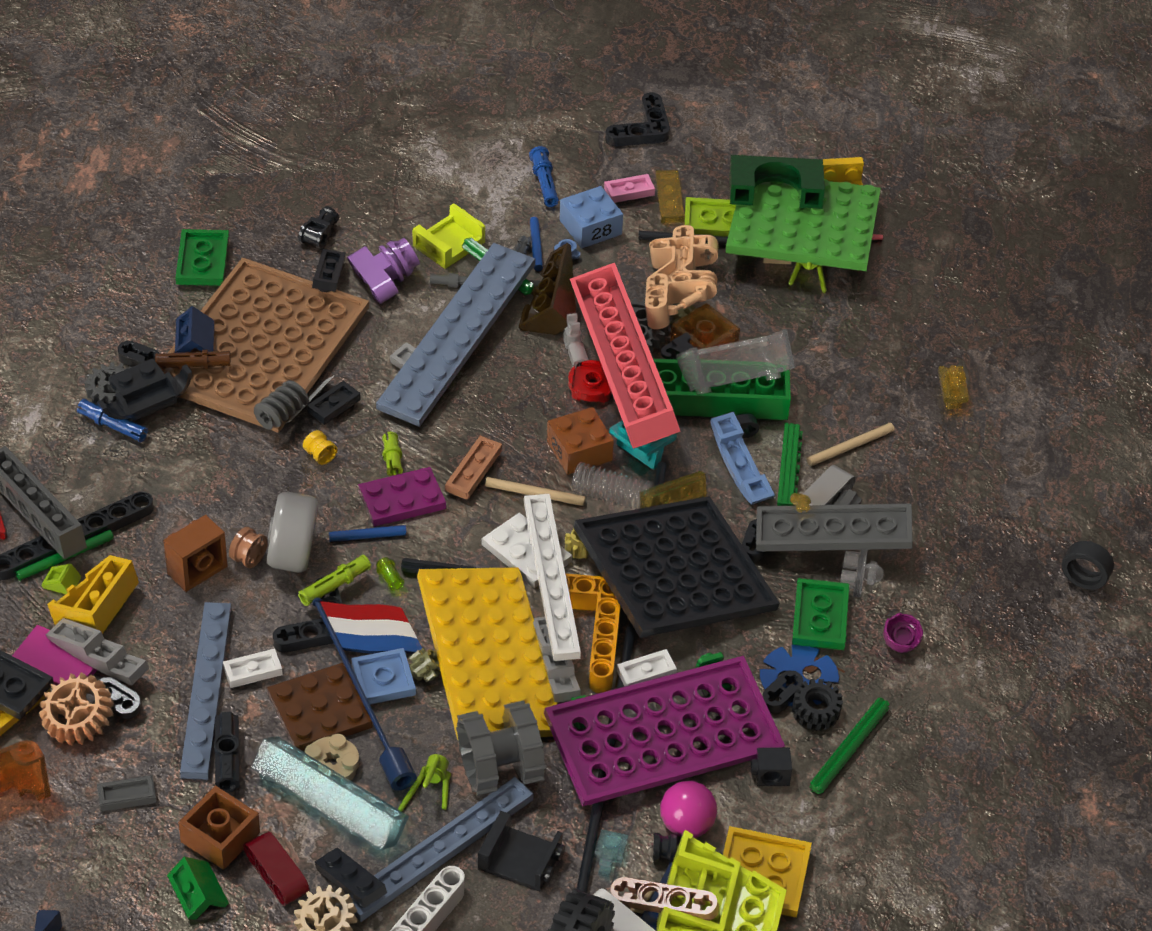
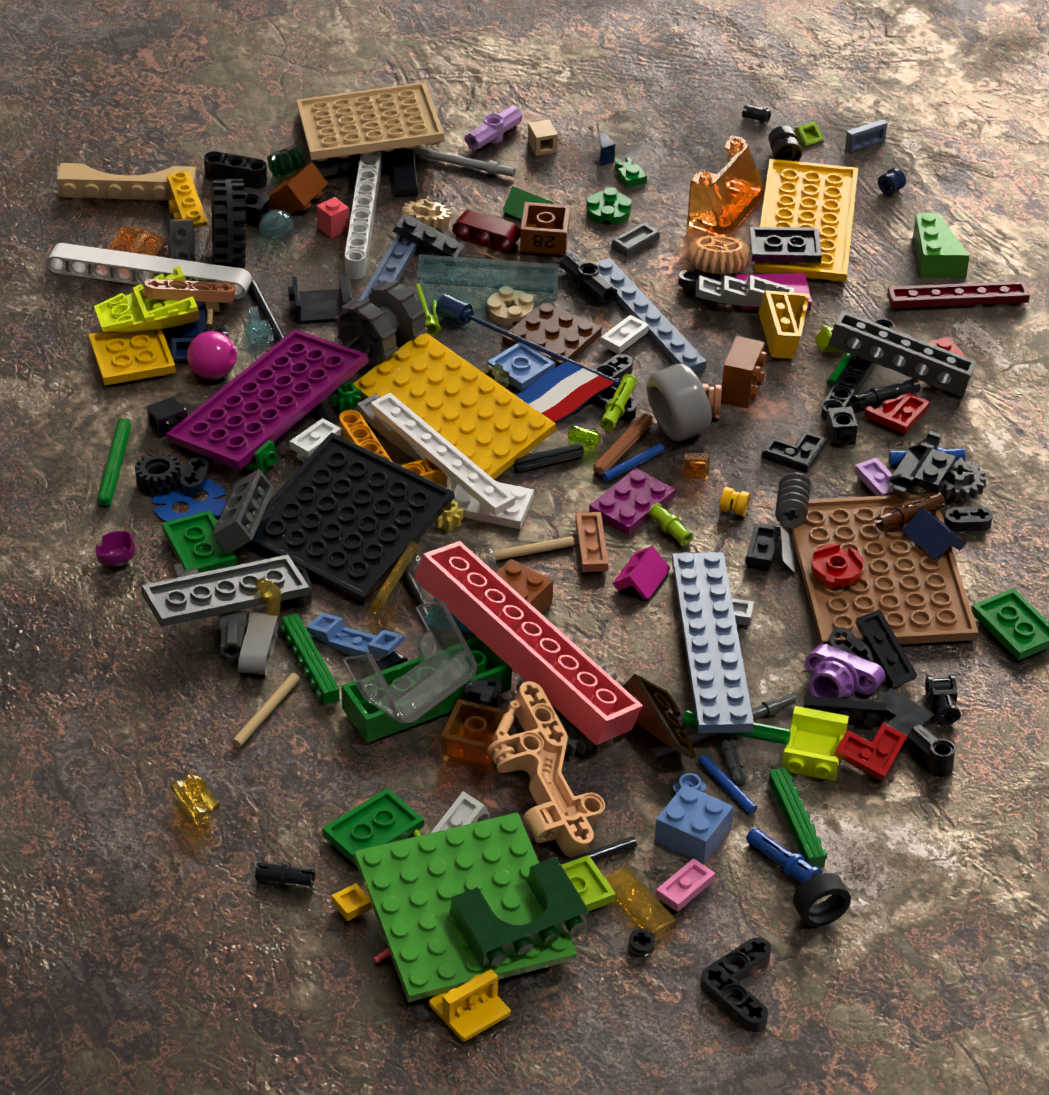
camera: 150 degrees right, 5 degrees down
none -> dark grey brick [212,469,275,554]
none -> black pin [255,861,316,887]
none -> green plate [322,788,424,866]
none -> yellow plate [332,883,372,921]
none -> white plate [431,791,490,833]
none -> green plate [586,187,632,225]
none -> nougat axle [593,413,653,475]
none -> dark pink panel [612,545,670,600]
none -> green plate [615,156,647,188]
none -> black bush [628,929,655,958]
none -> clear orange plate [683,453,710,479]
none -> black tile [761,431,827,473]
none -> green piece [768,768,828,868]
none -> black tyre [792,873,851,927]
none -> black plate [803,696,886,727]
none -> red plate [811,544,863,590]
none -> black brick [826,407,858,446]
none -> black beam [827,627,874,662]
none -> red plate [834,723,907,781]
none -> black pin [851,378,921,410]
none -> lavender plate [855,458,897,496]
none -> red wing [864,393,930,435]
none -> black tile [877,688,934,750]
none -> black piece [906,725,955,776]

